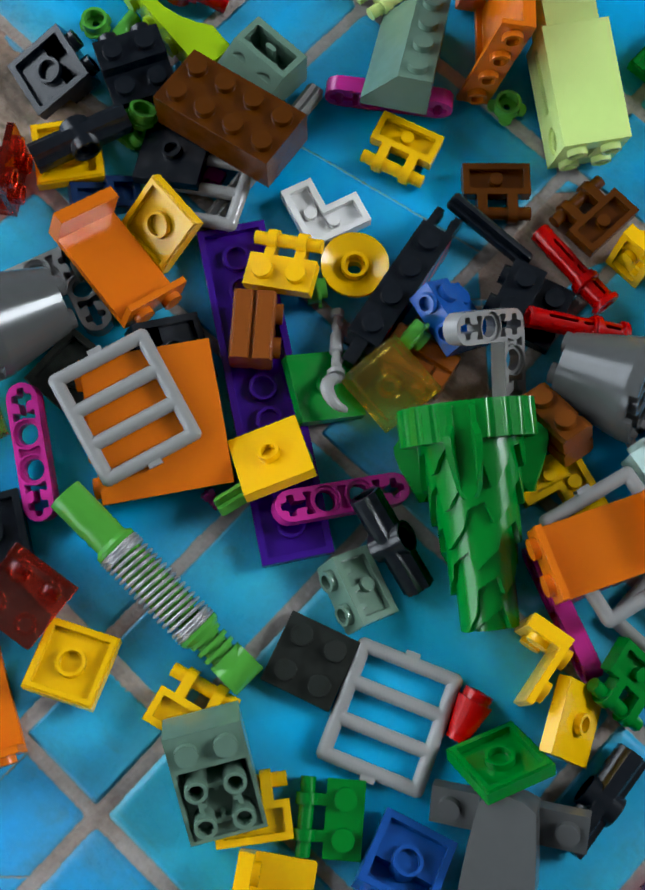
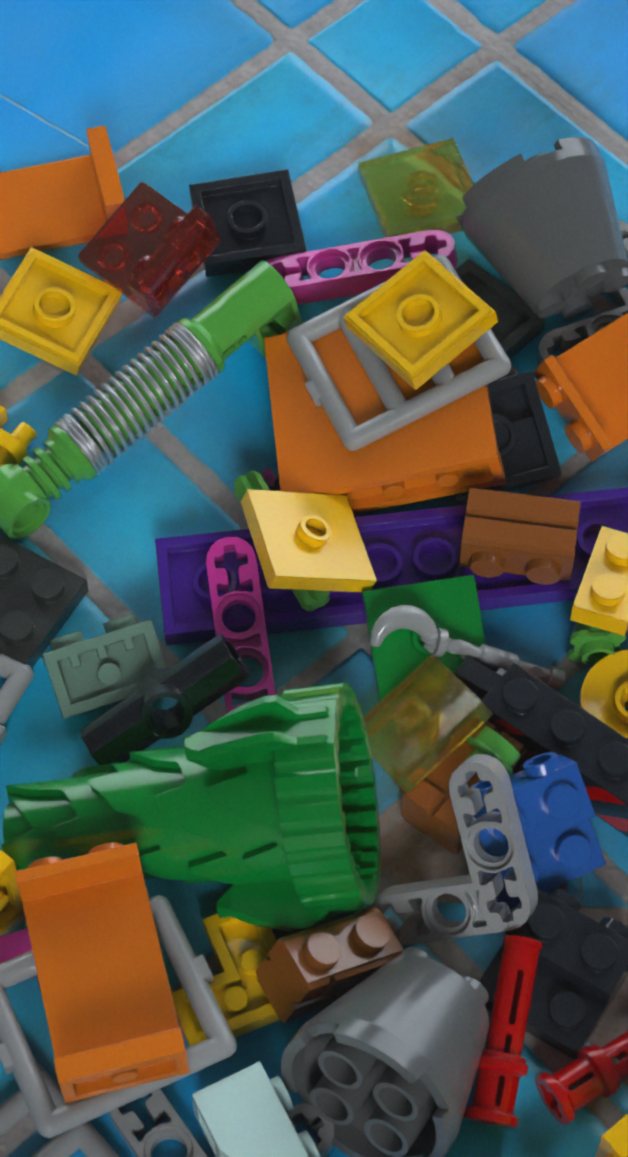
camera: 100 degrees right, 15 degrees down
none -> yellow plate [343,250,498,390]

